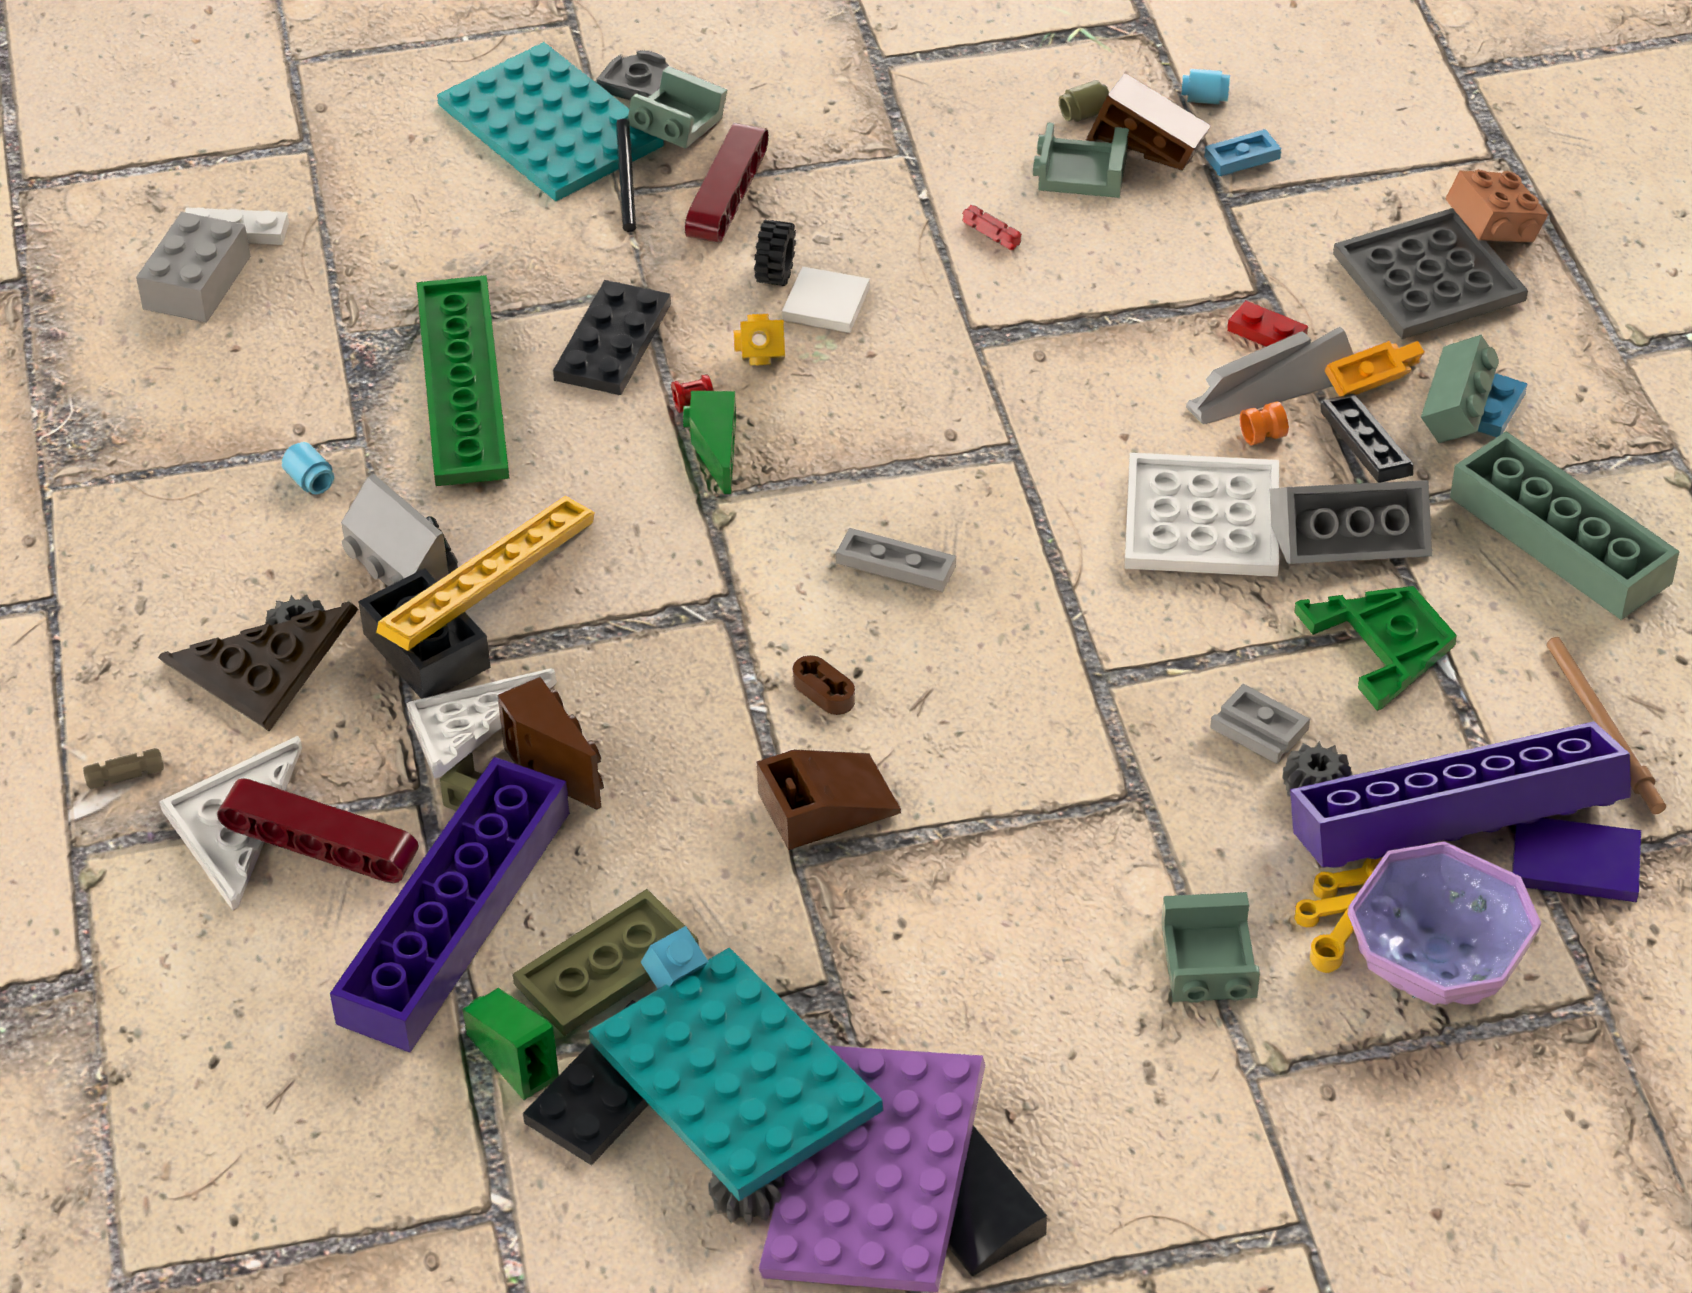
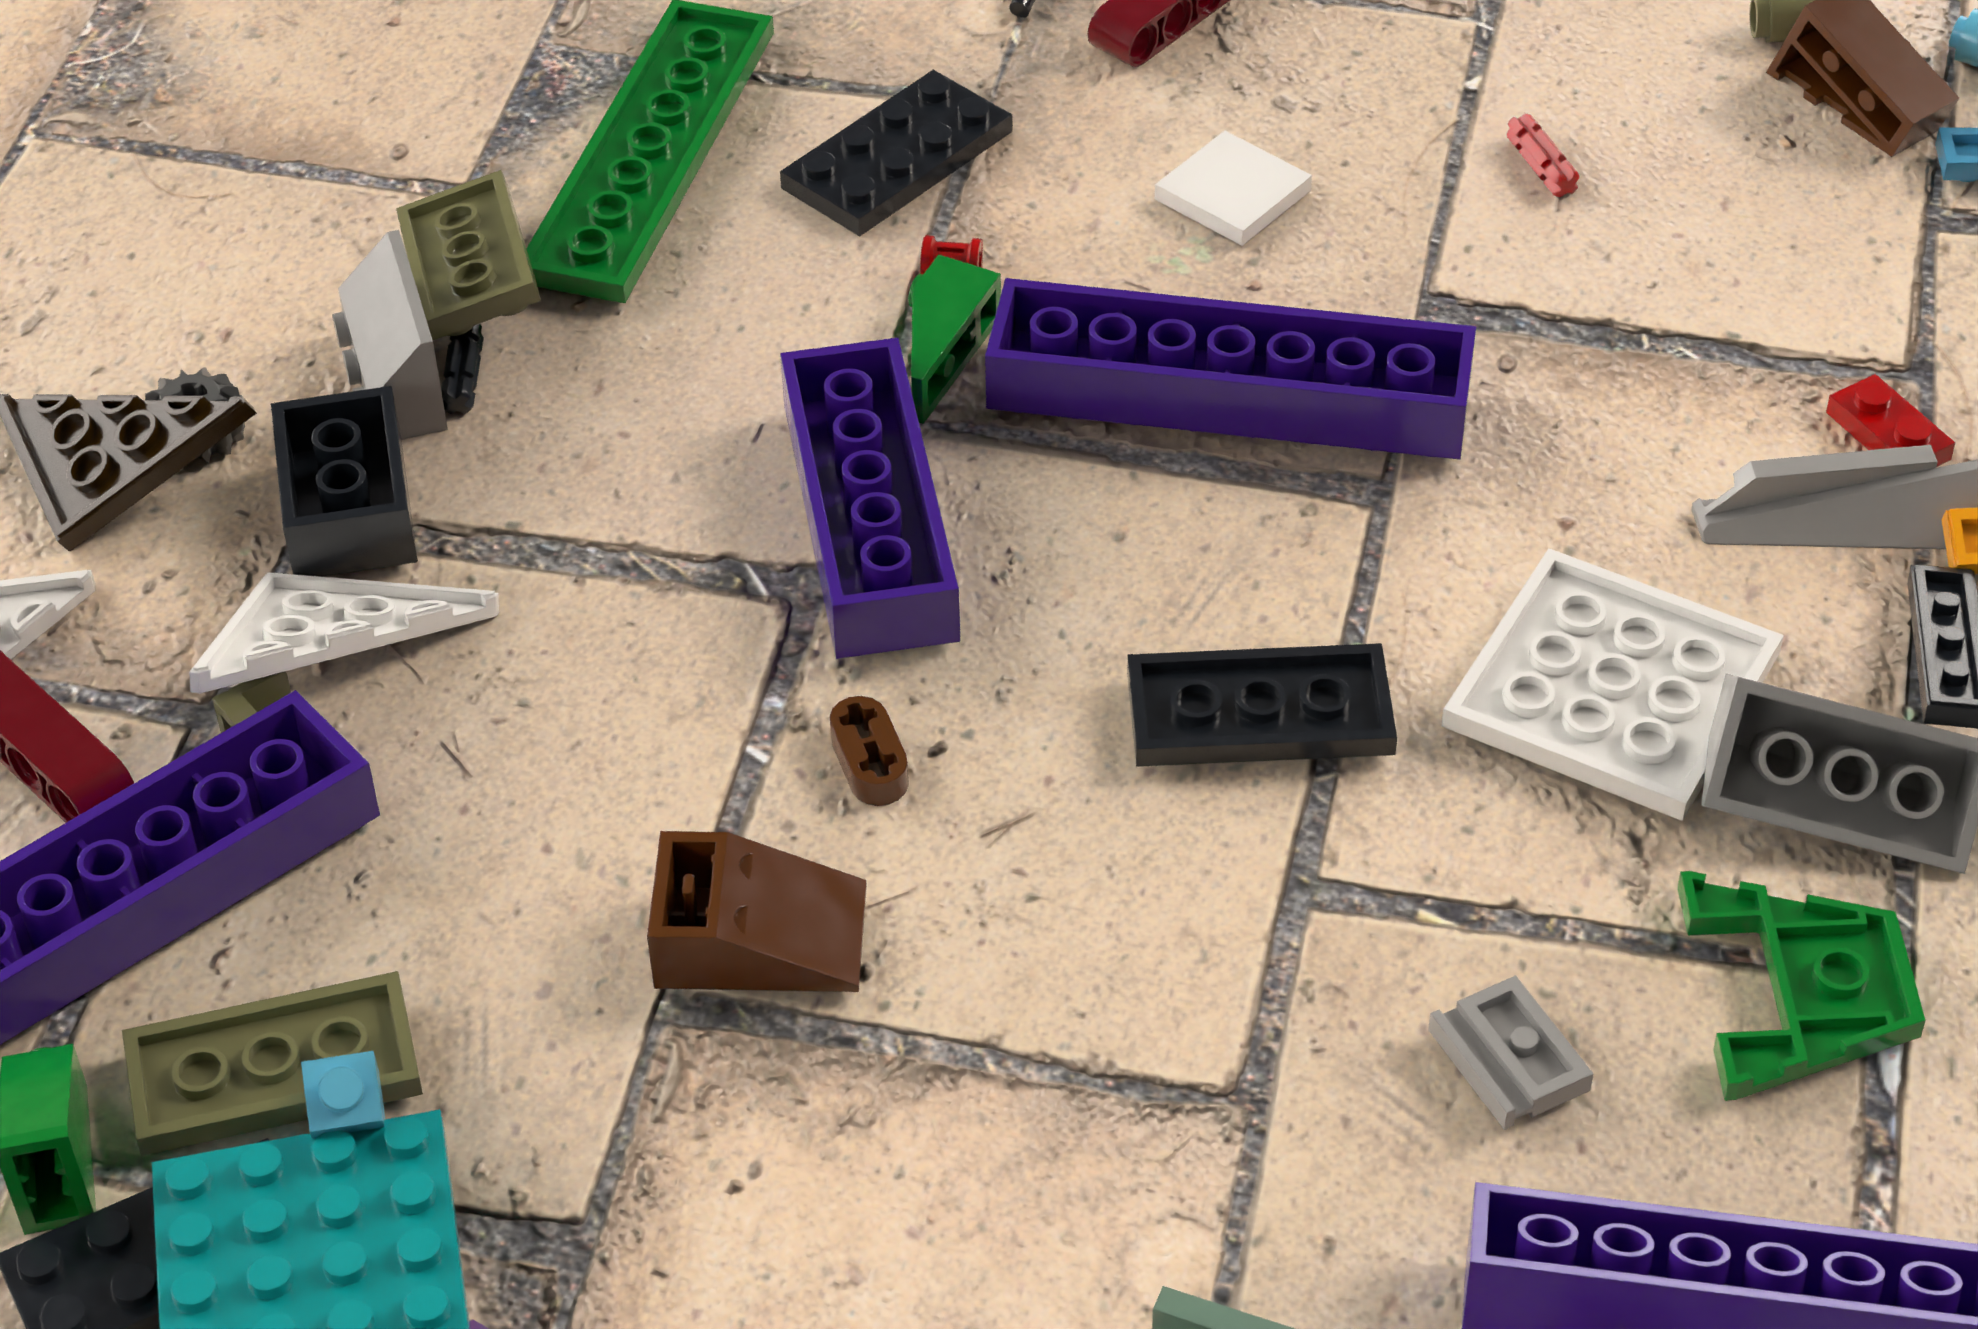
camera: 25 degrees right, 0 degrees up
medium azure brick [282,442,334,495] -> none
yellow tile [376,496,595,651] -> none
reddish brown slope [497,677,604,810] -> none
yellow brick [733,314,785,366] -> none
black tyre [754,220,796,286] -> none
light grey plate [836,528,956,592] -> none
sand green panel [1033,122,1129,198] -> none
orange wheel [1240,401,1289,446] -> none
dark grey gear [1282,741,1353,797] -> none
none -> olive plate [396,170,541,340]
none -> dark purple brick [780,338,961,659]
none -> dark purple brick [985,278,1476,460]
none -> black plate [1127,643,1397,767]

